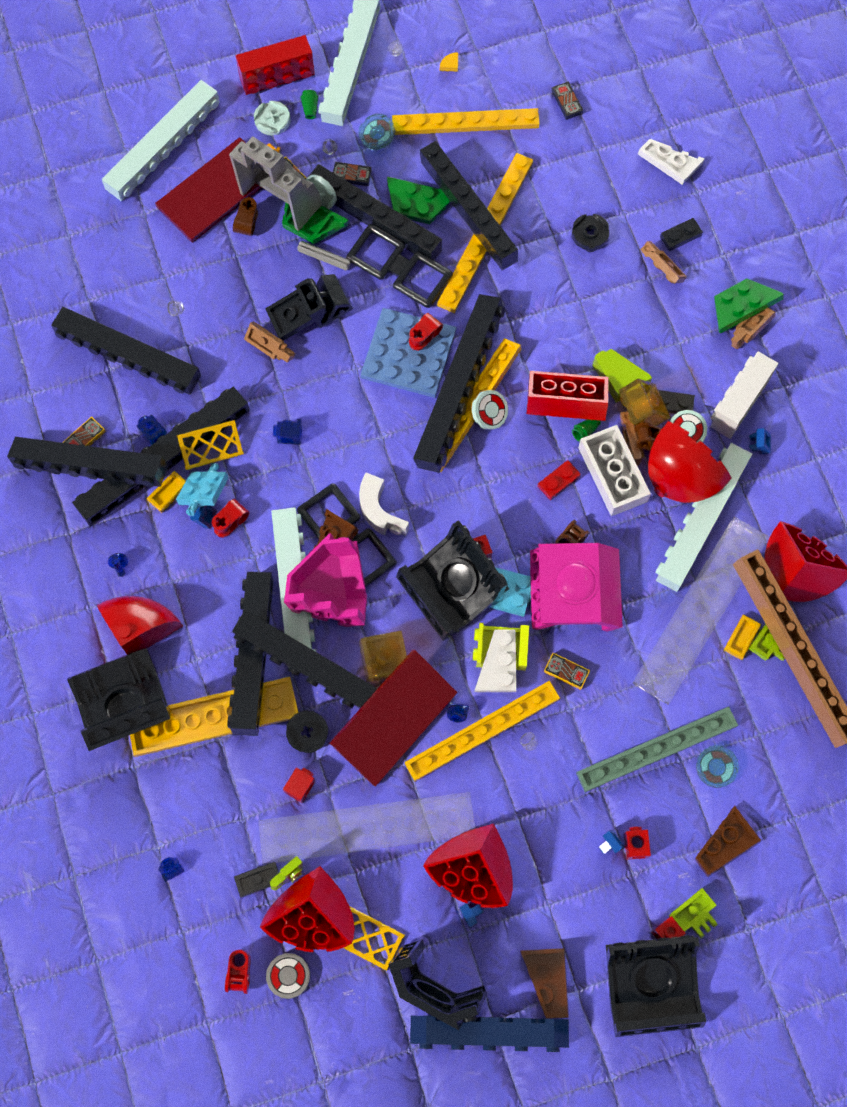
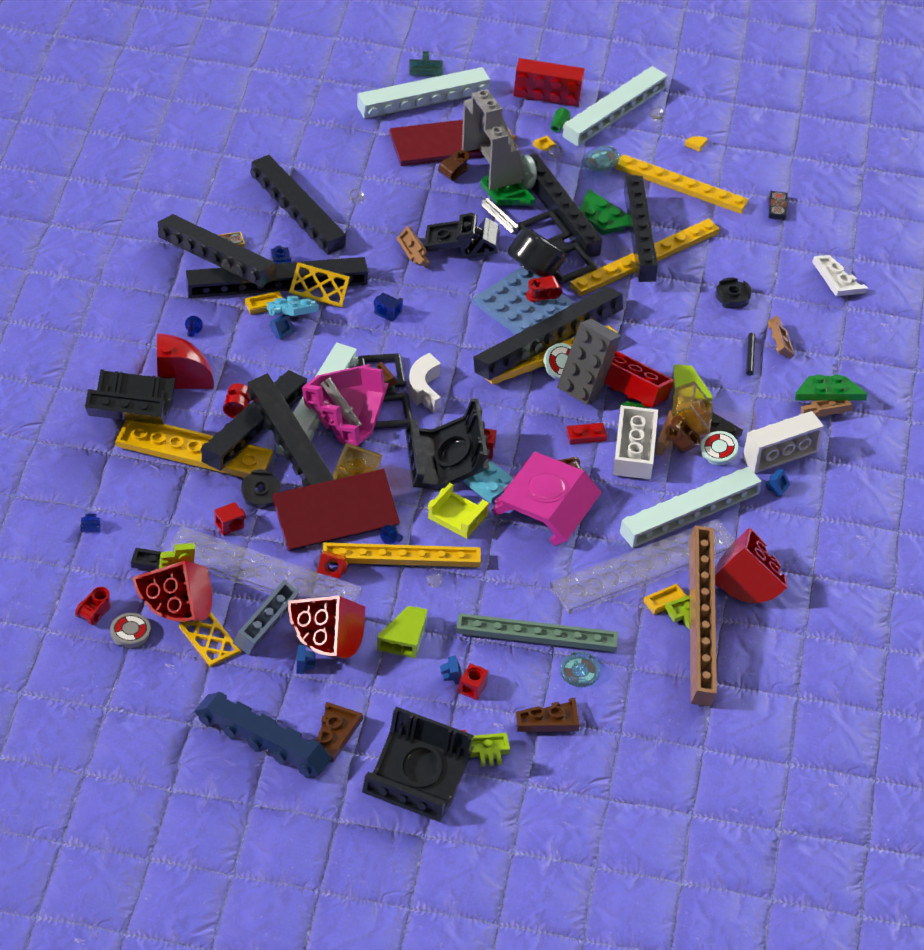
camera: 25 degrees right, 25 degrees down
red piece [212,499,250,538] -> none
light aqua tile [254,101,291,136] -> none
tile [333,162,372,186] -> none
black panel [388,939,487,1031] -> none
white wing [474,630,516,692] -> none
tile [544,653,590,690] -> none
red brick [648,421,732,503] -> none
black plate [660,218,703,251] -> none
none -> red wheel [223,383,250,419]
none -> sand blue brick [233,579,300,655]
none -> red brick [317,551,349,579]
none -> light grey pin [321,377,362,427]
none -> lime slope [377,606,428,658]
none -> hinge [409,51,443,76]
none -> black wheel [508,227,566,278]
none -> yellow tile [533,136,557,151]
none -> dark grey brick [557,319,621,405]
none -> black bar [746,333,755,376]

